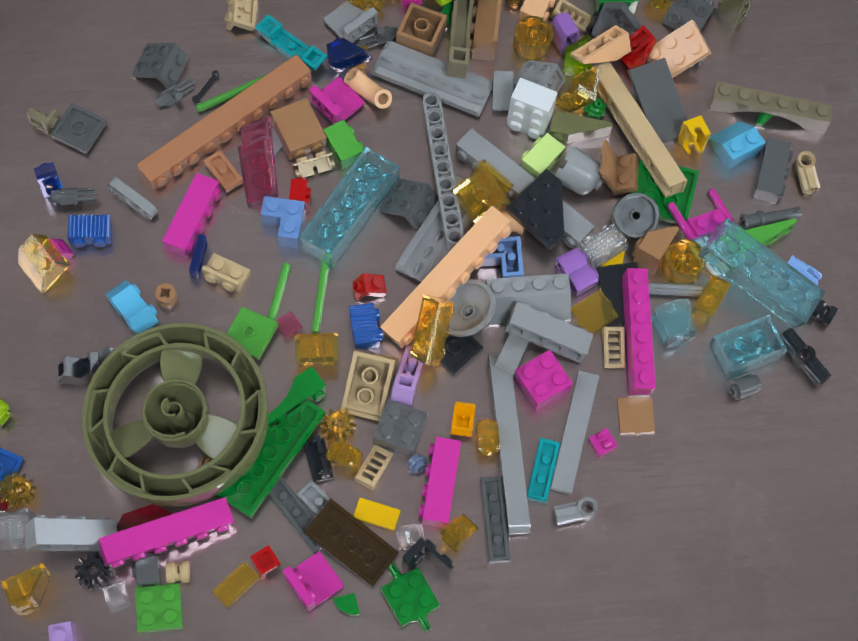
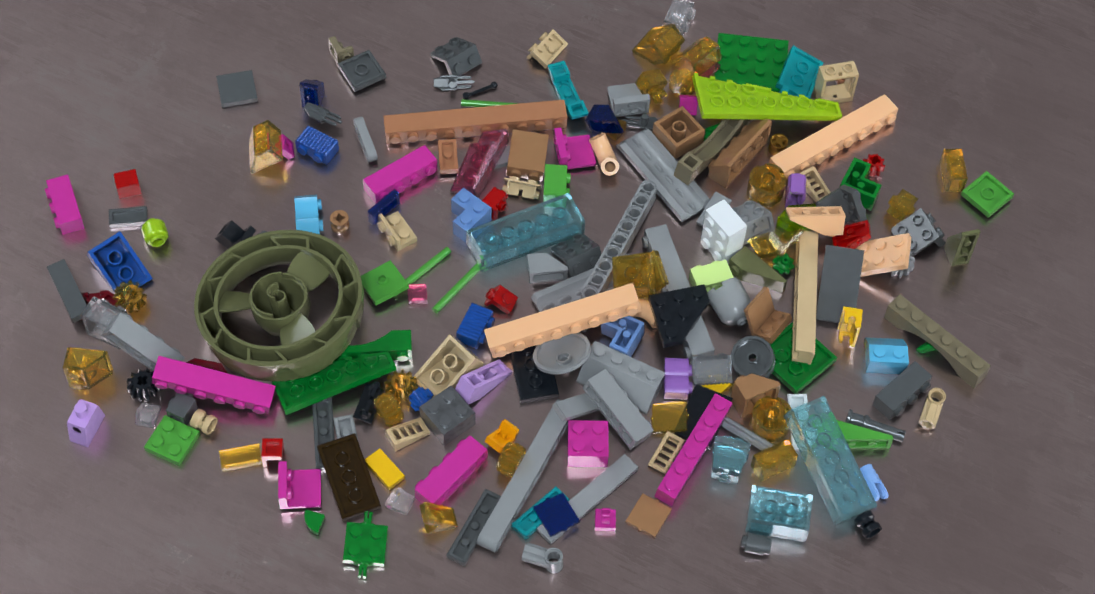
camera: 35 degrees right, 10 degrees down
clear yellow slope [295,333,338,366] -> none
black bracket [402,537,454,579] -> none
sand blue plate [407,454,428,474] -> none
clear yellow slope [410,295,454,365] -> none
dark pink plate [667,188,736,242] -> none
black piece [777,328,832,387] -> none
none -> blue gear [409,387,434,412]
none -> light grey slope [527,252,568,284]
none -> clear blue piece [533,492,580,537]

